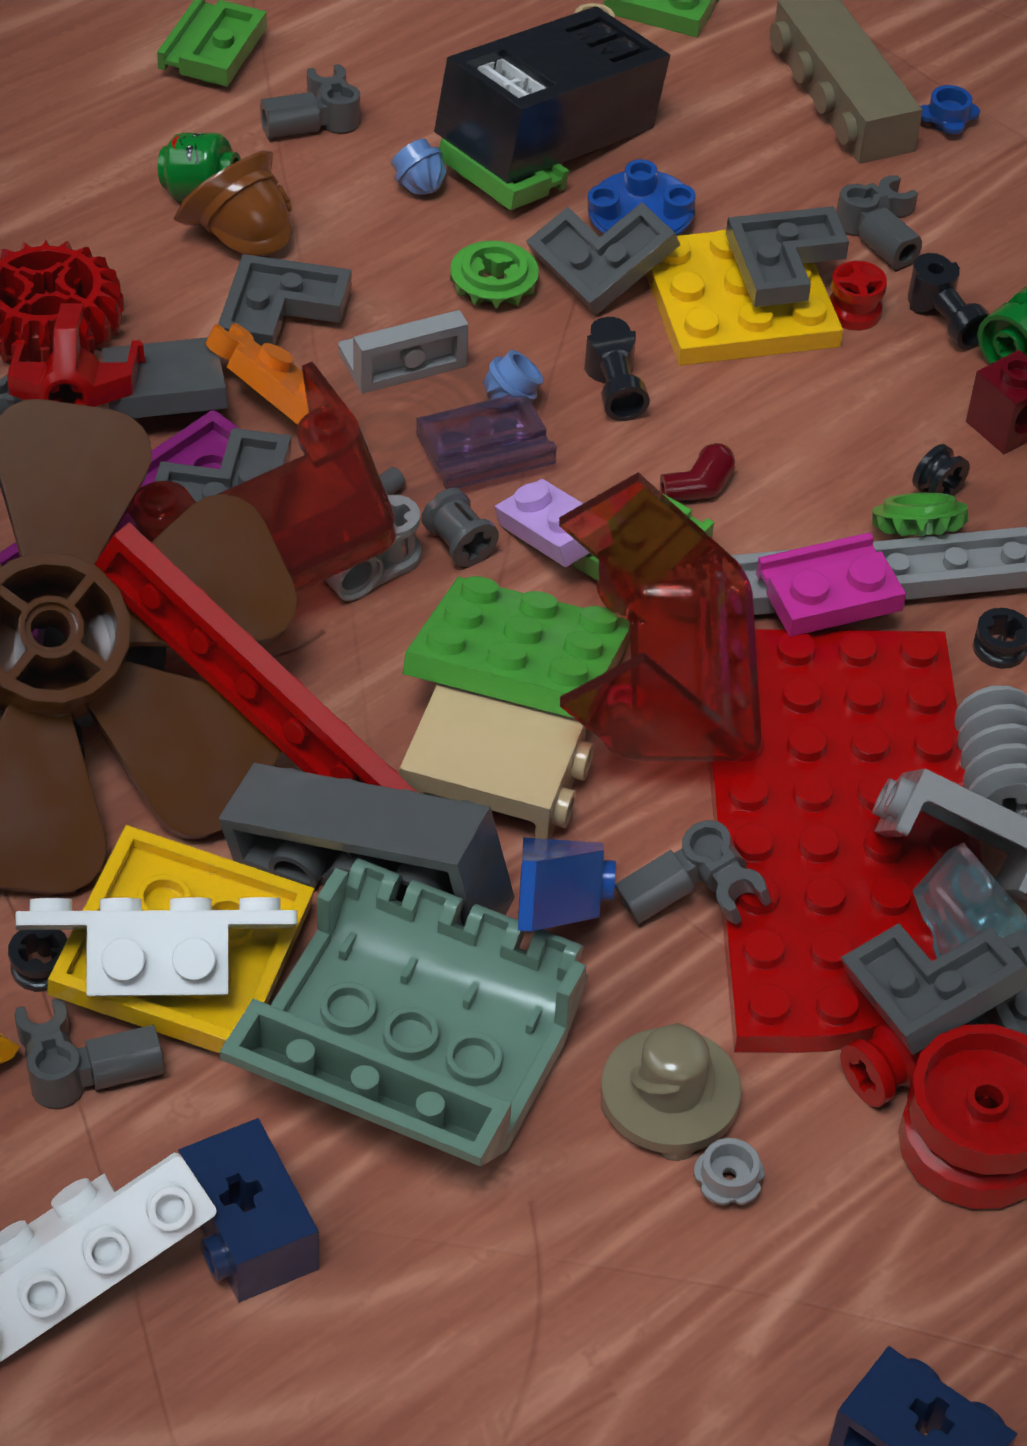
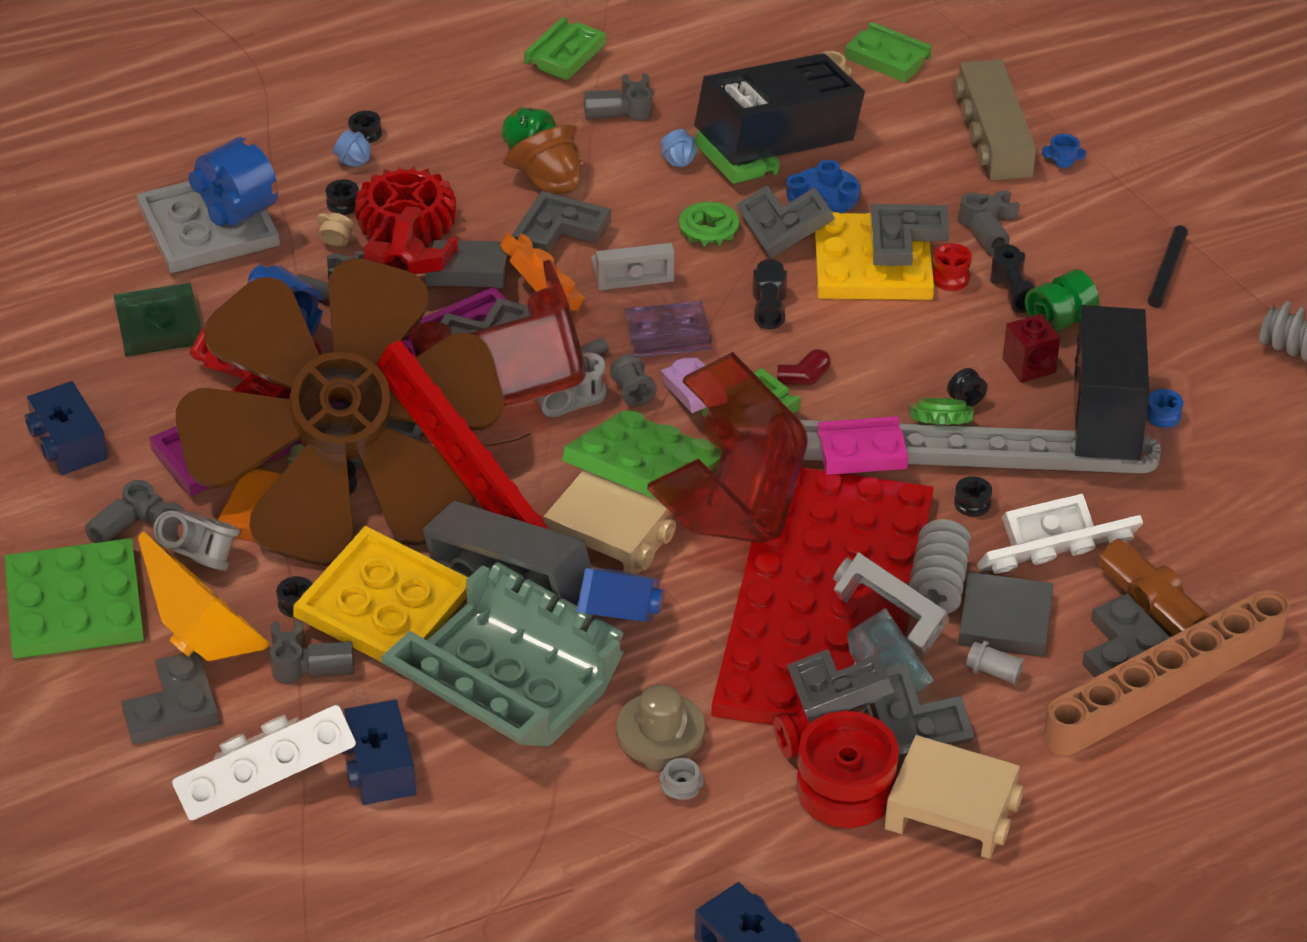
camera: 15 degrees right, 5 degrees down
white bracket [15,897,297,997] -> none
medium blue plate [483,350,543,411] -> none
dark grey bar [615,820,772,925] -> none

